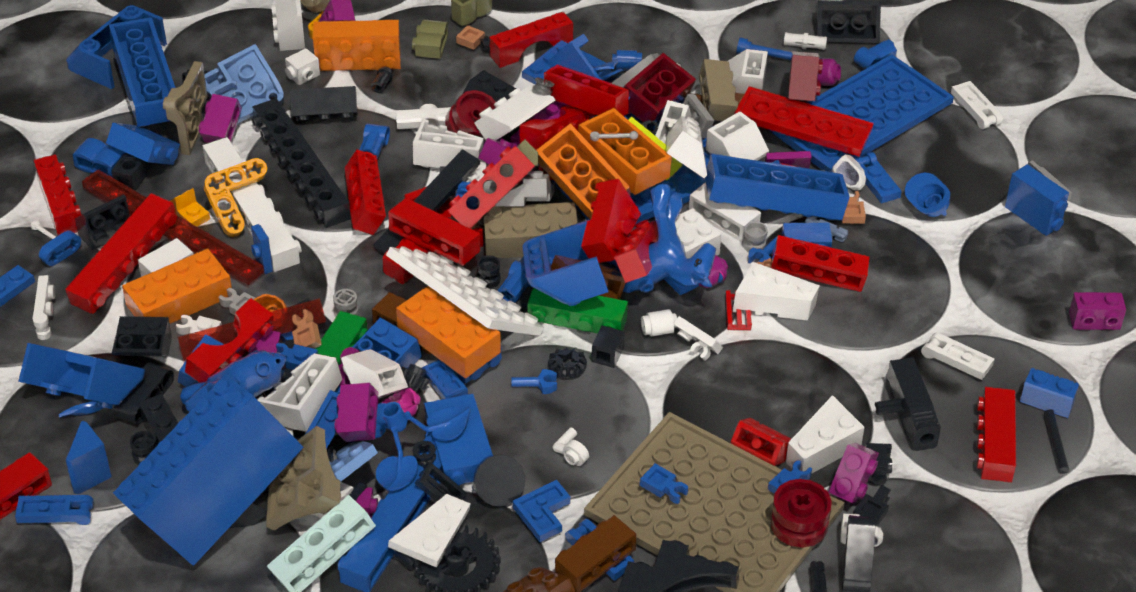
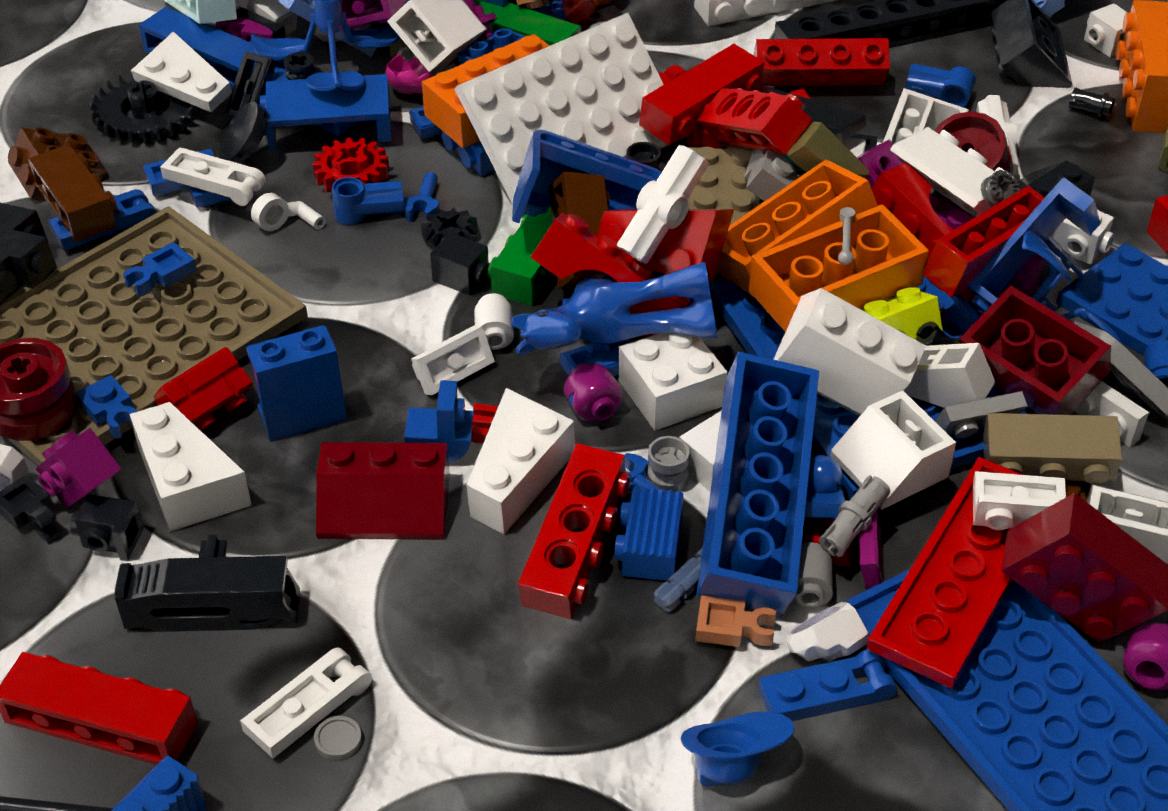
camera: 100 degrees right, 0 degrees up
none -> white plate [160,147,266,206]
none -> blue panel [246,326,347,442]
none -> red gear [313,137,390,193]
none -> light grey piece [314,716,362,761]
none -> dark red slope [316,442,450,540]
none -> blue piece [332,177,404,225]
none -> blue brick [404,380,474,464]
none -> white piece [616,145,710,264]
none -> light grey pin [819,475,890,557]
none -> white bracket [973,471,1066,530]
none -> white brick [1053,209,1115,264]

